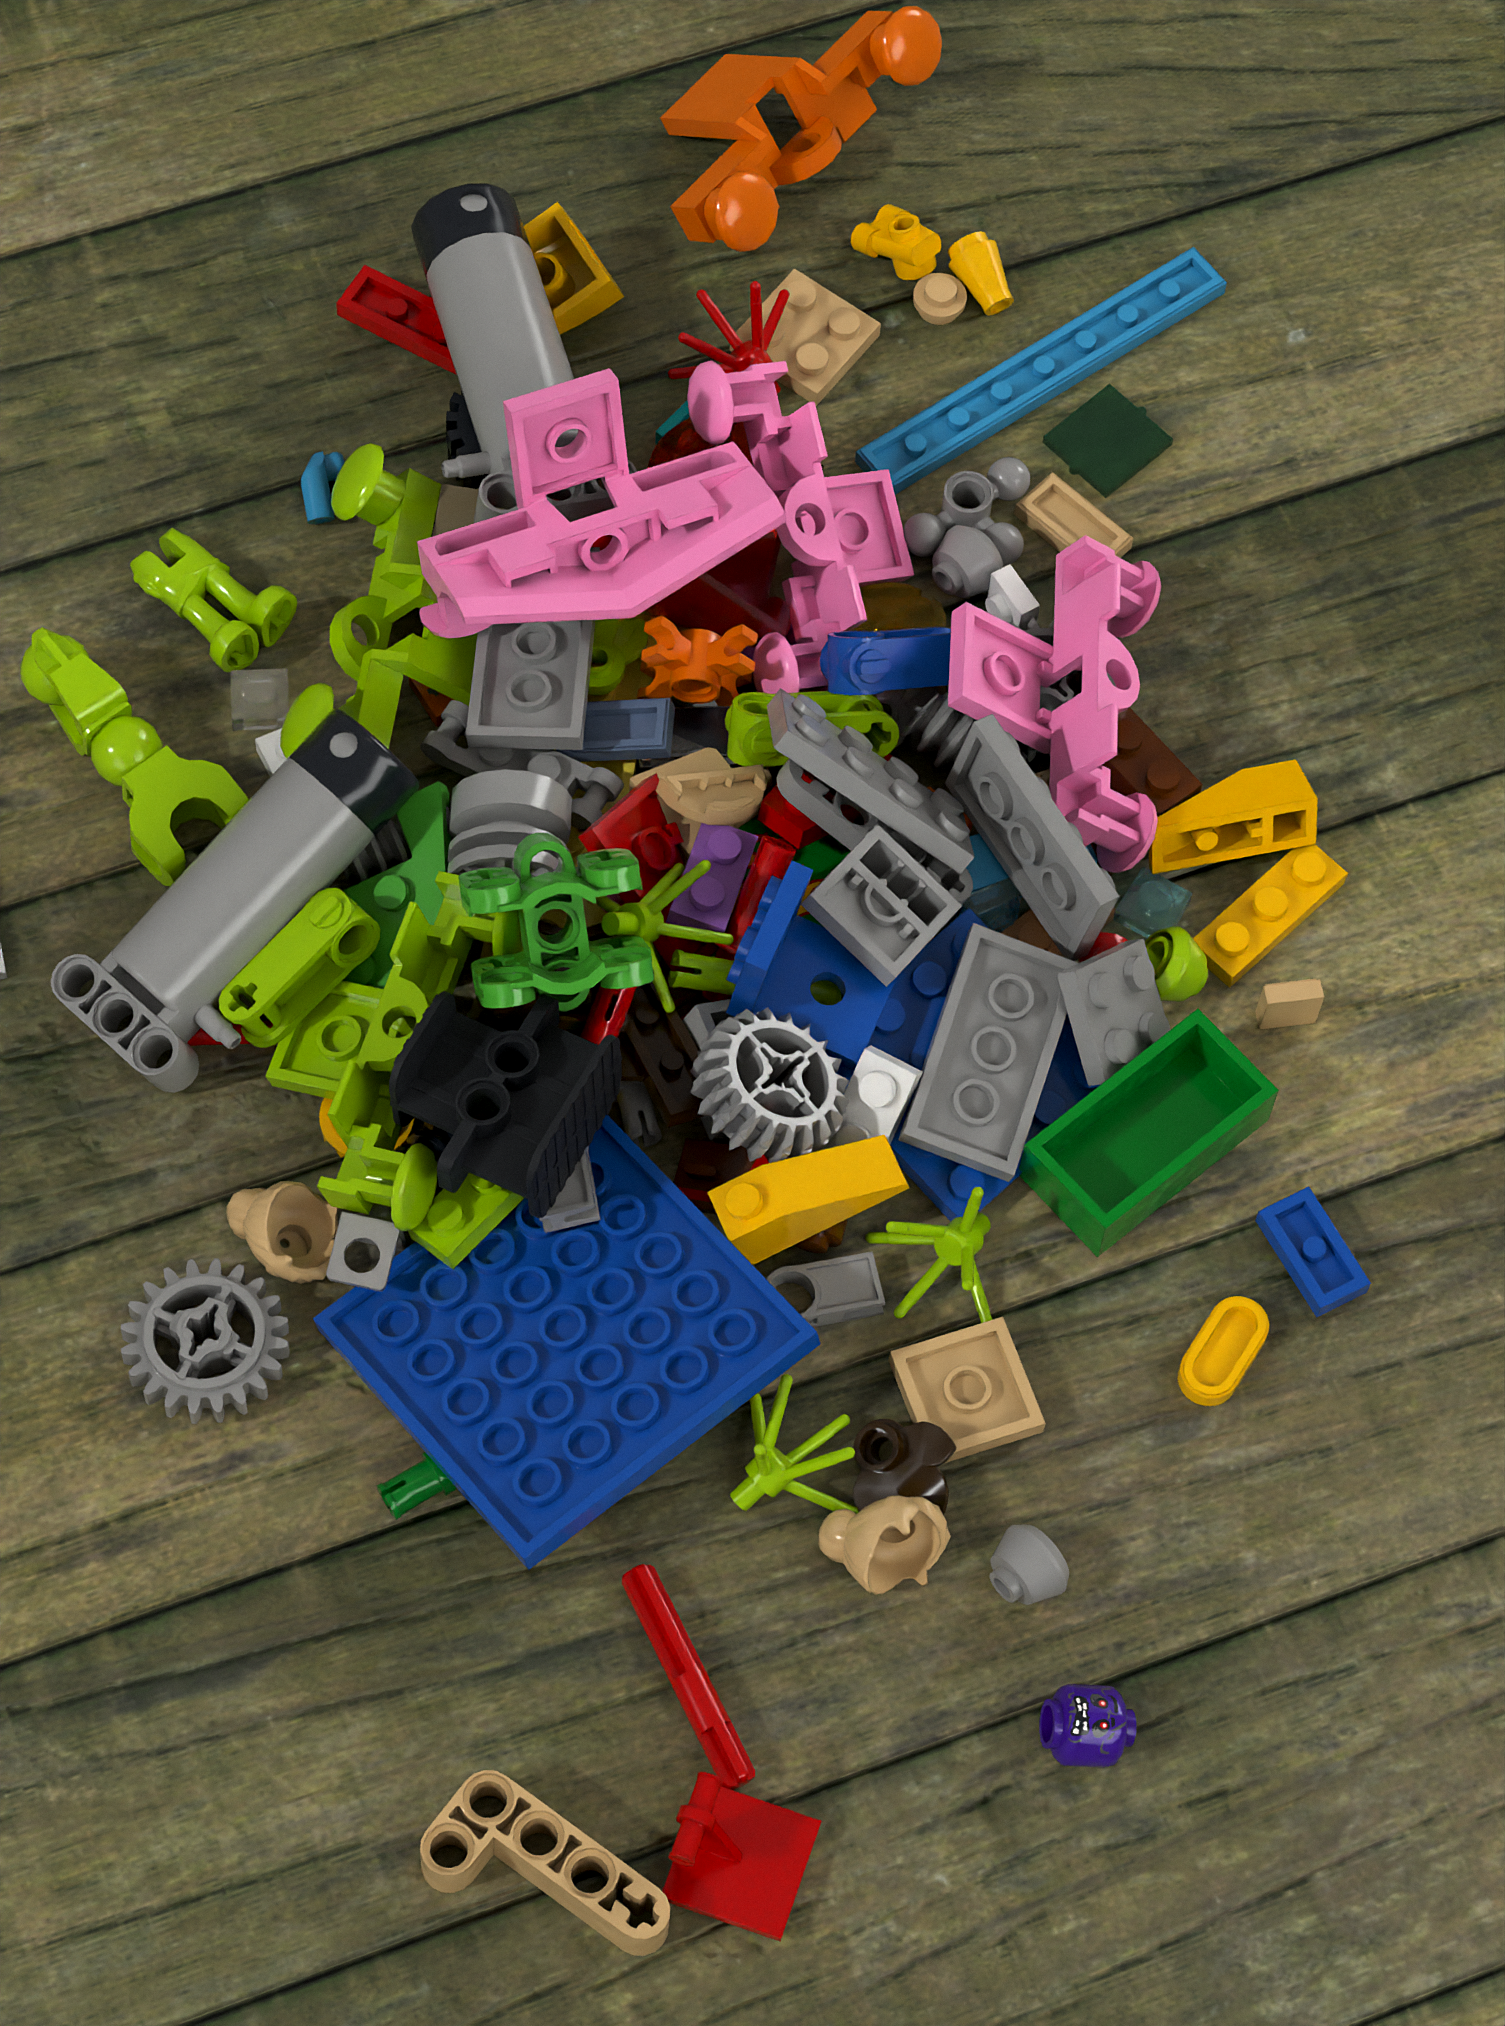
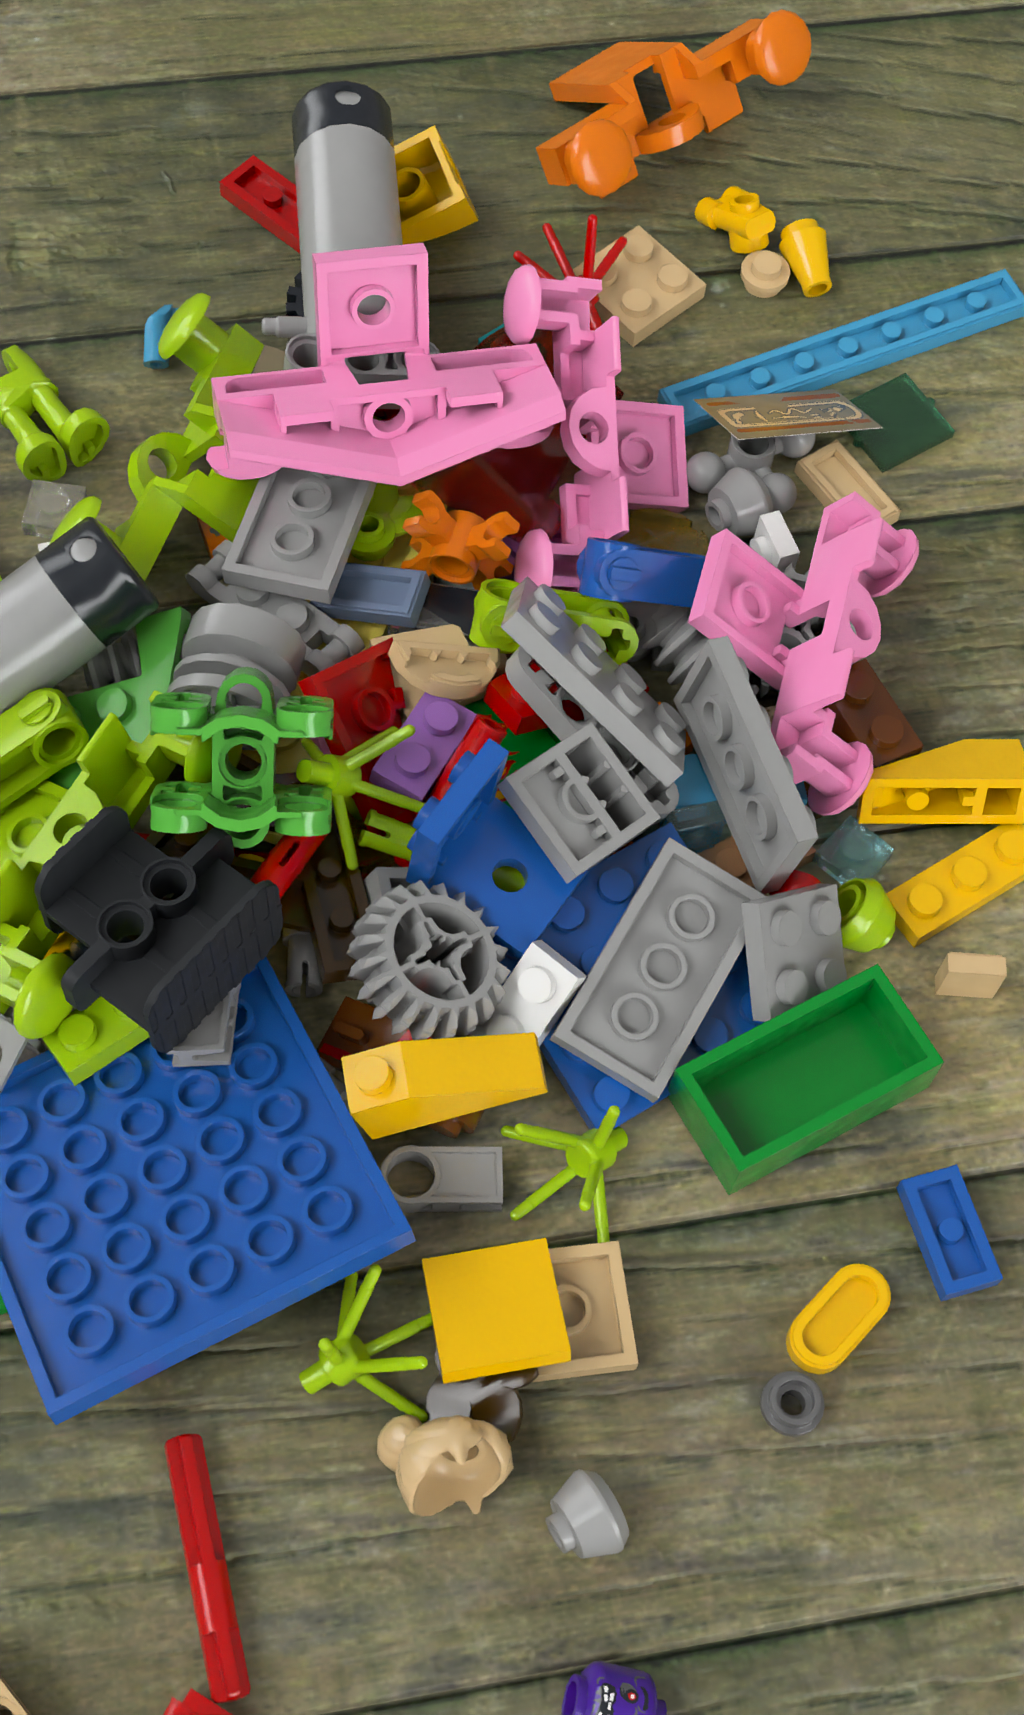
camera: 10 degrees right, 0 degrees up
none -> yellow tile [422,1238,571,1384]
none -> dark tan sticker [693,389,883,440]
none -> flat silver plate [760,1371,825,1437]

